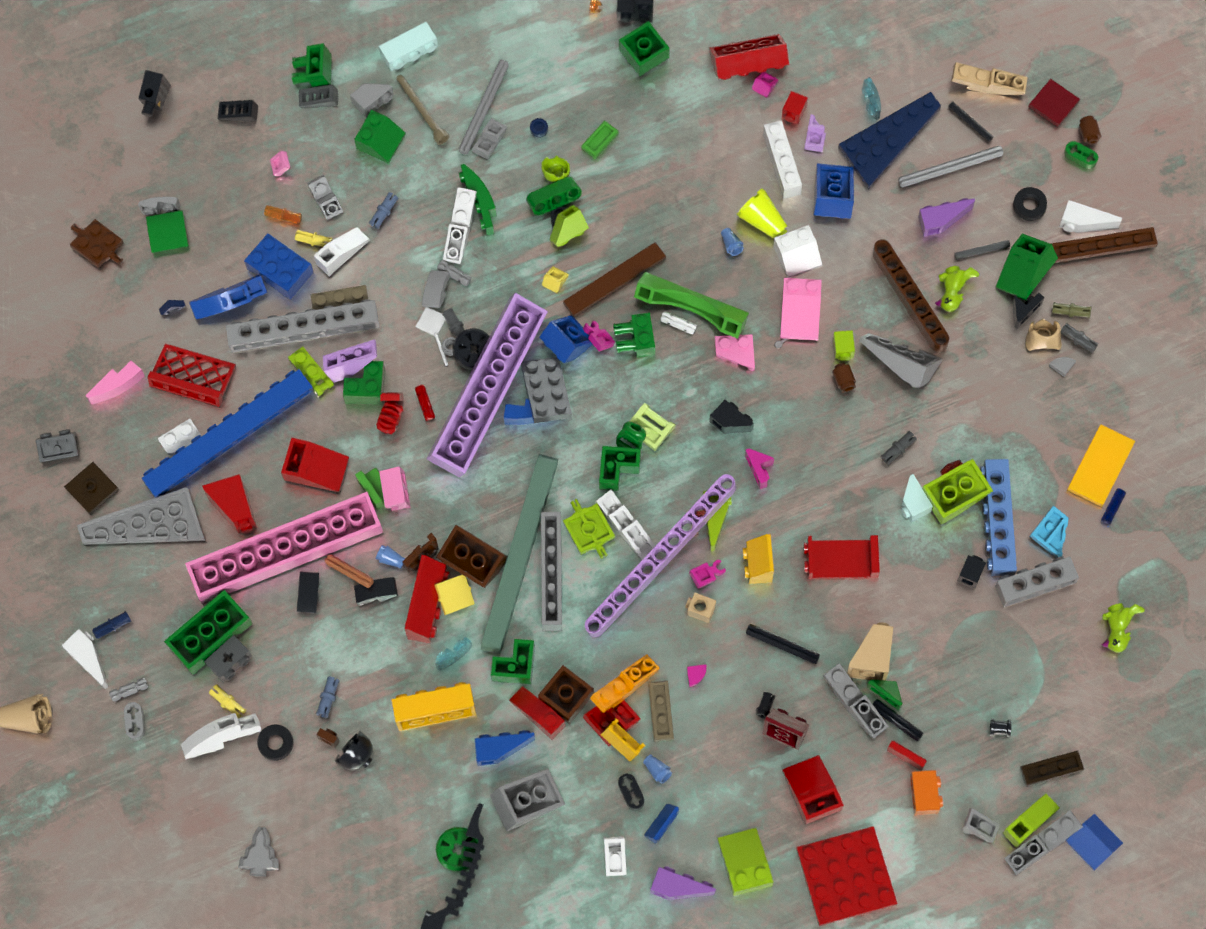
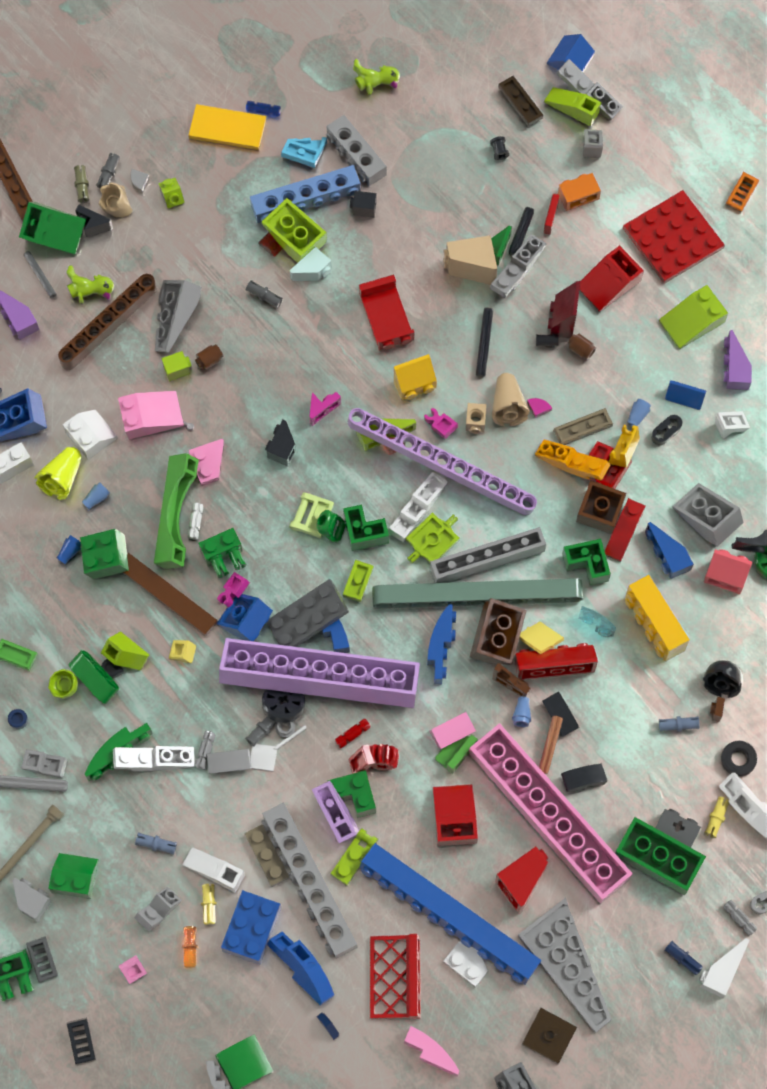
camera: 110 degrees left, 0 degrees up
none -> blue cone [56,535,81,564]
none -> green brick [80,529,129,579]
none -> lime bracket [158,178,185,208]
none -> lime plate [343,560,374,602]
none -> blue slope [427,605,456,685]
none -> tan cone [492,373,529,426]
none -> reddish brown brick [568,333,596,360]
none -> coral slope [704,549,752,594]

